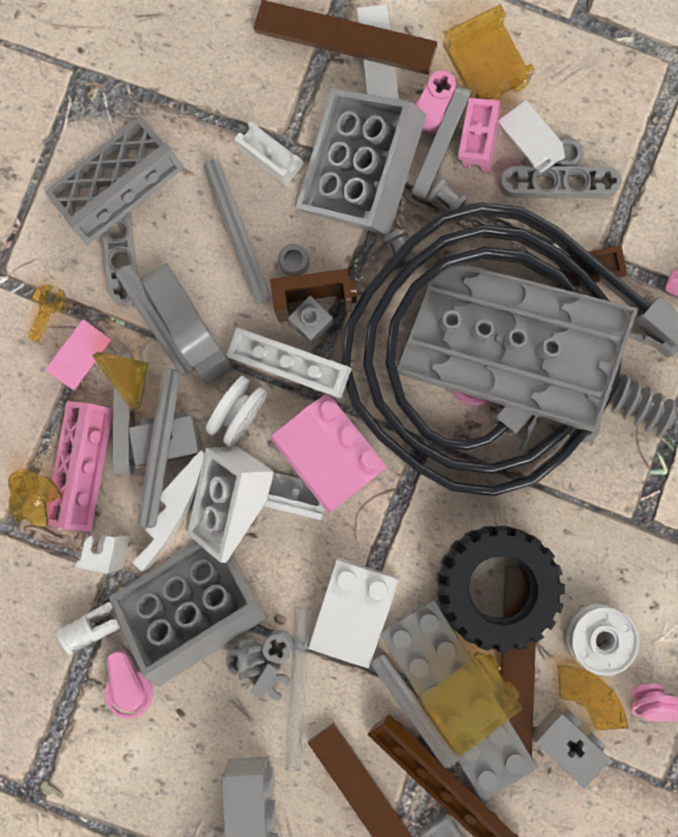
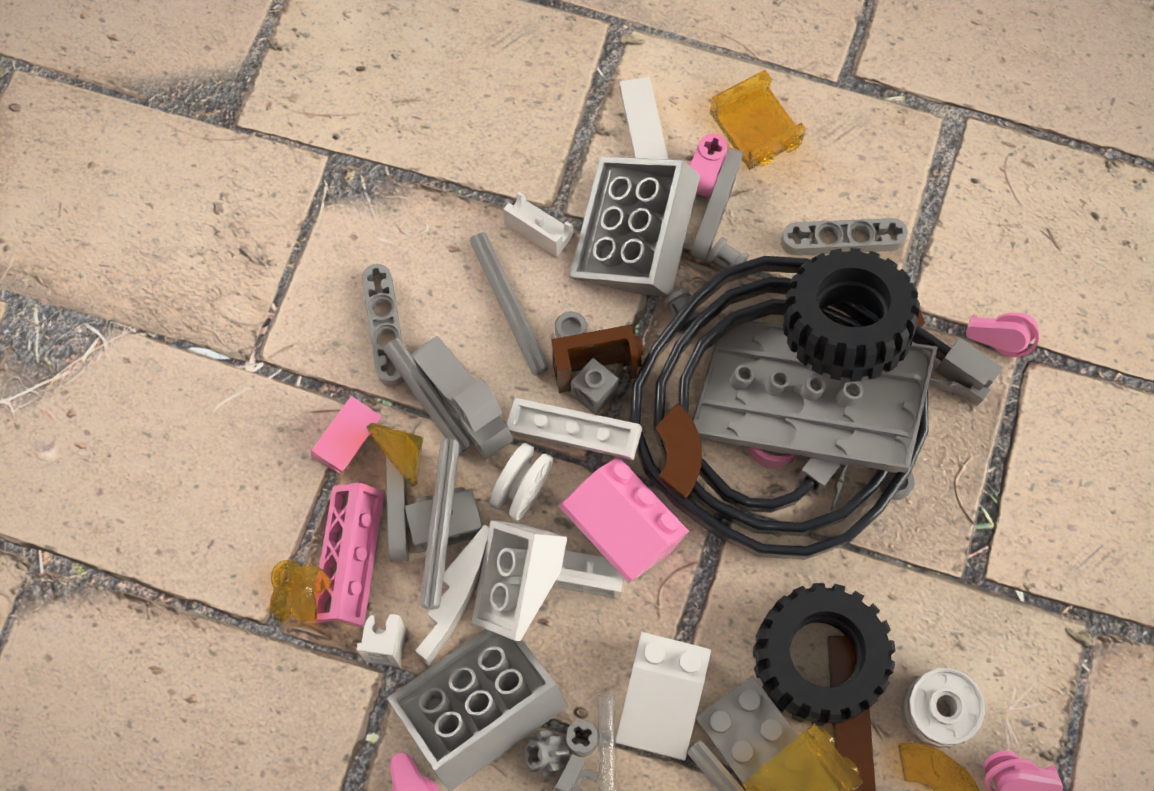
camera: 10 degrees left, 15 degrees down
clear yellow bar [28,284,67,342] -> none
light grey fence [44,116,184,245] -> none
white hinge [57,602,121,655] -> none
reddish brown tile [253,0,437,75] -> none
bright pink hinge [458,98,502,173] -> none
white hinge [498,100,565,173] -> none
light grey tile [554,138,583,166] -> none
light grey piece [610,374,677,438] -> none
none -> reddish brown tile [654,403,702,500]
none -> black tyre [783,248,920,382]

